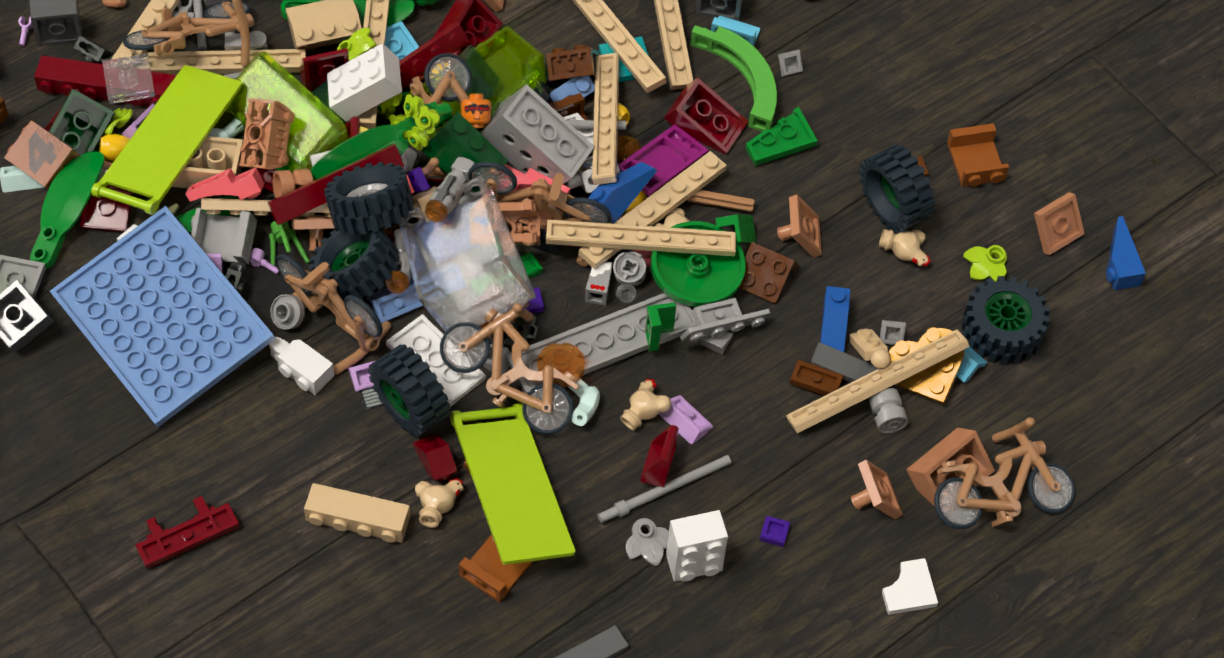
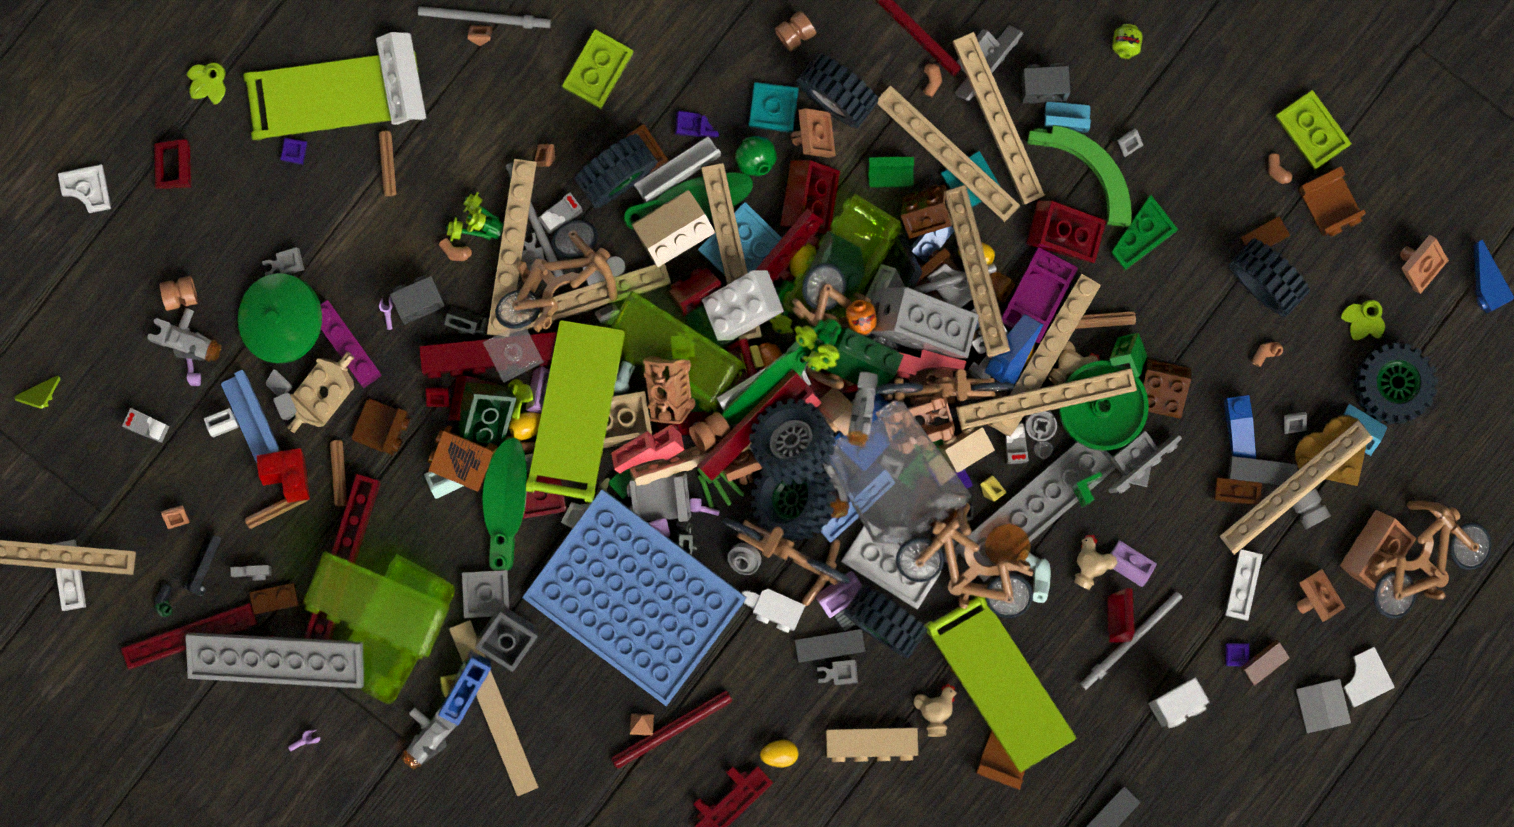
camera: 15 degrees left, 25 degrees up
lime plate [337,28,377,61] -> none
dark purple tile [406,167,430,194] -> none
dark red slope [412,434,457,481] -> none
light grey plate [626,518,669,566] -> none
nougat tile [777,195,822,258] -> none
tan plate [849,329,890,368] -> none
tan animal [879,229,931,266] -> none
none -> dark red slope [426,387,449,407]
none -> dark red axle [611,691,732,768]
none -> nougat slope [630,713,654,735]
none -> yellow animal [760,740,798,767]
none -> dark grey tile [795,629,865,663]
none -> light grey plate [817,660,858,685]
none -> green panel [868,157,914,188]
none -> tan brick [938,426,995,473]
none -> light yellow slope [980,475,1006,502]
none -> white plate [1225,549,1262,621]
none -> tile [1241,640,1289,686]
none -> nougat arm [1251,342,1283,367]
none -> nougat arm [1268,154,1292,184]
none -> lime plate [1276,90,1352,170]
none -> light grey slope [1296,679,1351,733]

